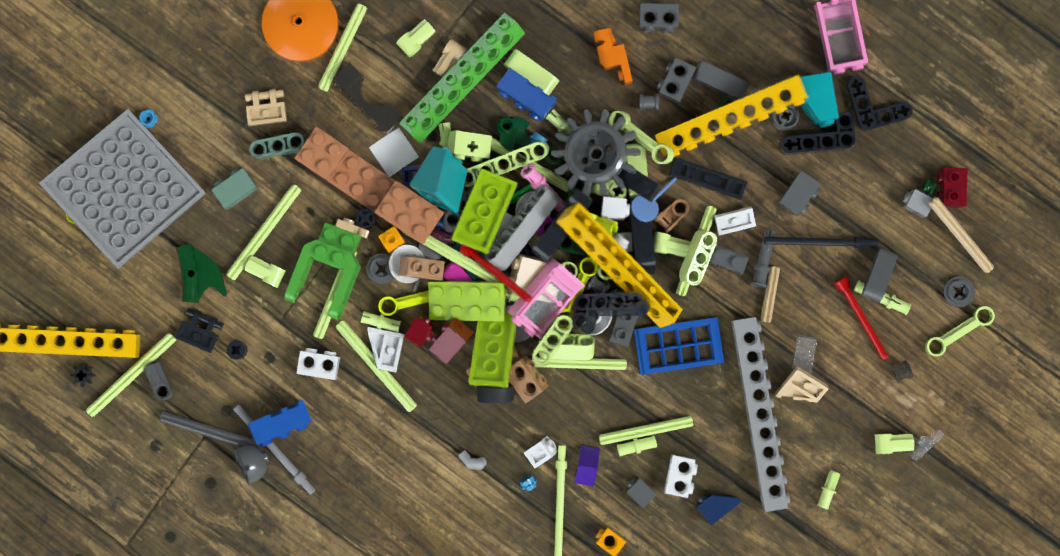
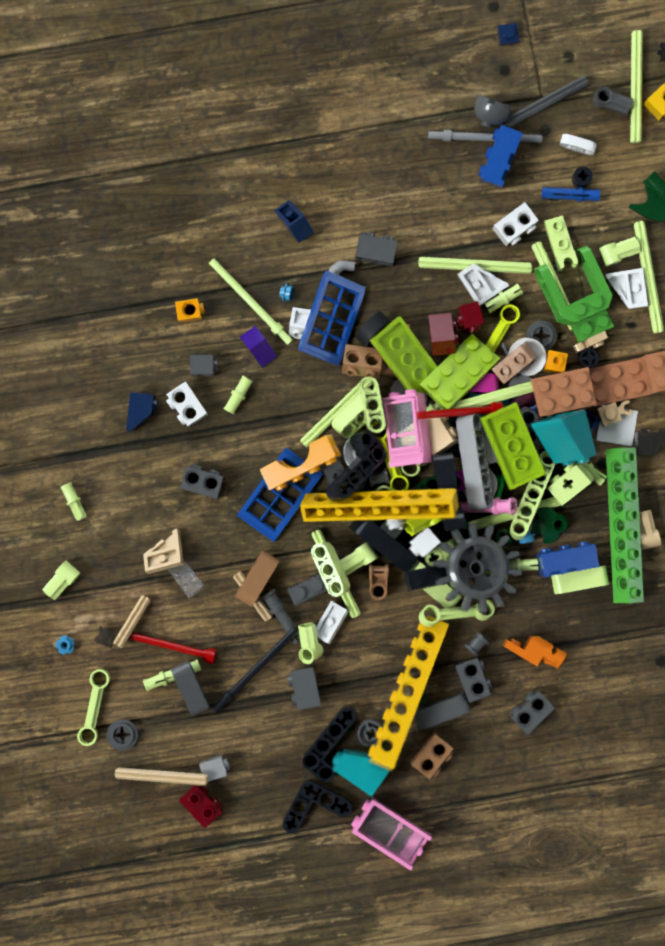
camera: 135 degrees right, 0 degrees up
black plate [175,308,224,353] -> none
yellowish green axle [599,416,693,445] -> none
medium blue piece [631,178,677,222] -> none
black plate [668,157,747,200] -> none
light grey brick [731,317,790,512] -> none
clear plate [908,429,944,461] -> none
dark green bush [920,179,937,197] -> none
none -> dark azure plate [56,636,75,655]
none -> tan axle [114,595,150,648]
none -> dark grey brick [180,464,225,499]
none -> medium nougat beam [234,550,279,607]
none -> light orange arch [260,435,341,492]
none -> dark blue slope [274,200,314,243]
none -> blue piece [298,270,366,366]
none -> yellowish green piece [298,622,323,664]
none -> dark grey brick [355,232,397,267]
none -> medium nougat brick [410,732,453,779]
none -> dark blue plate [497,23,519,46]
none -> blue pin [541,187,600,202]
none -> yellowish green plate [544,216,578,272]
none -> white beam [560,134,597,155]
none -> tan plate [596,400,633,427]
none -> white wing [606,268,648,309]

